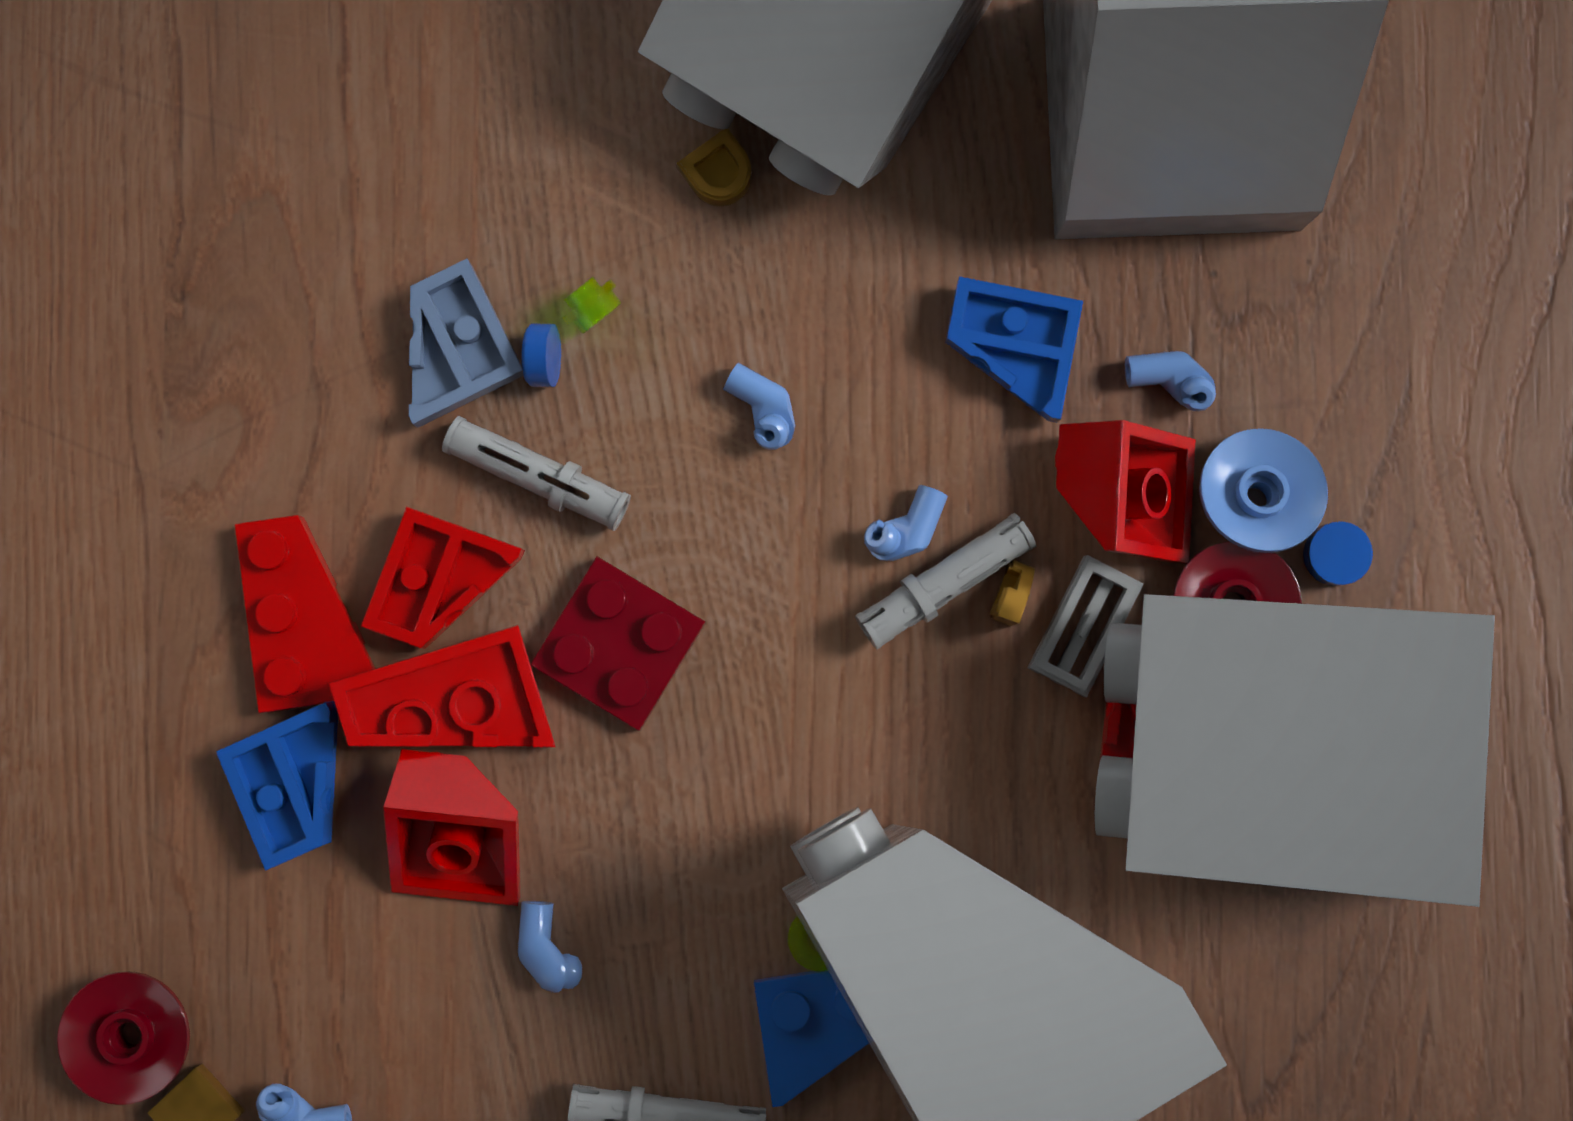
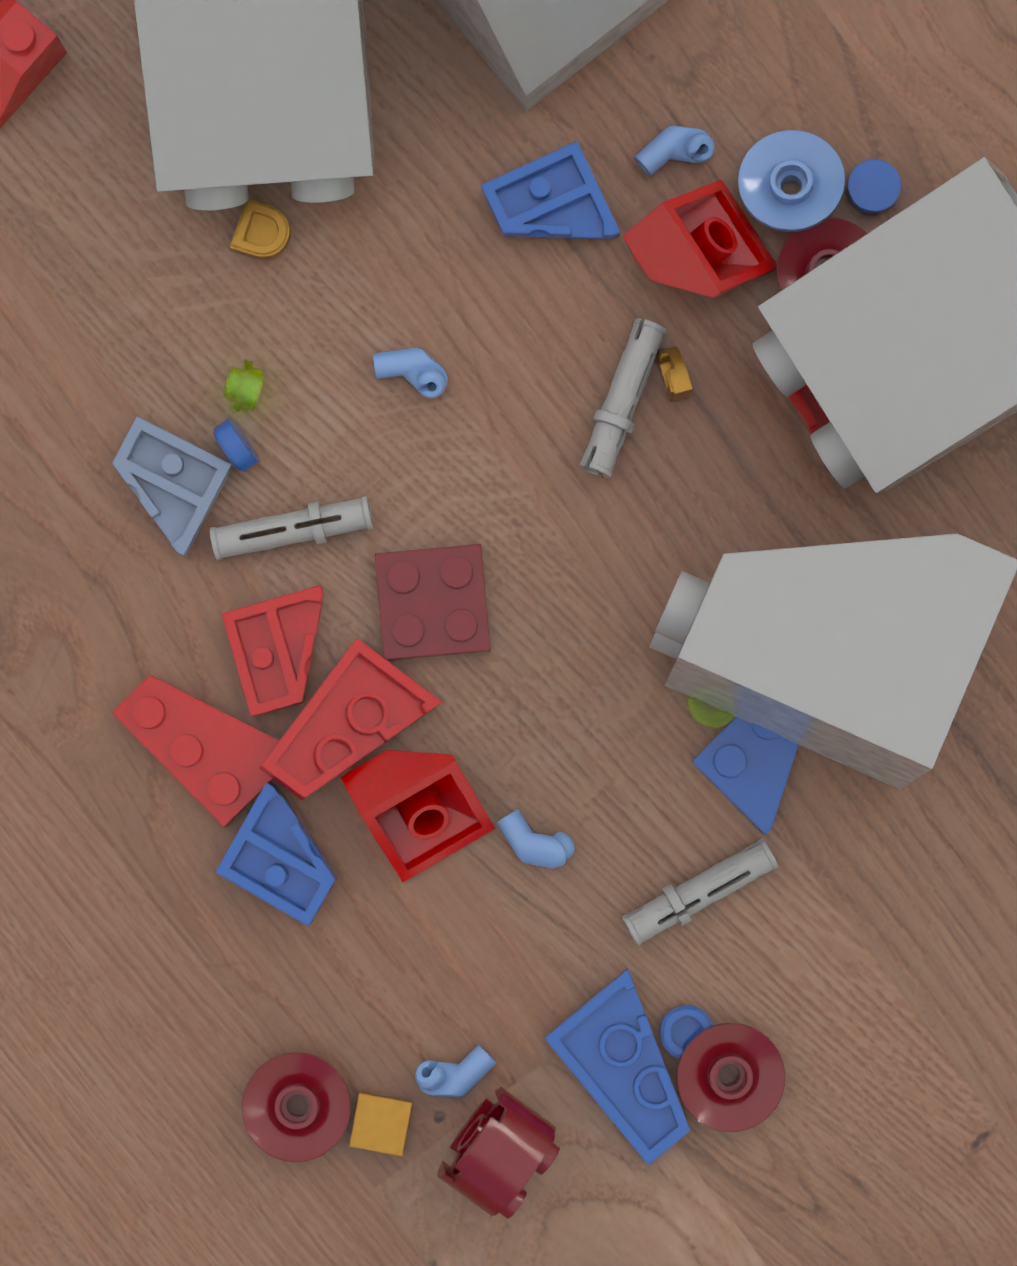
camera: 30 degrees left, 0 degrees up
medium blue arm [864,485,948,561] -> none
light grey tile [1027,555,1143,697] -> none

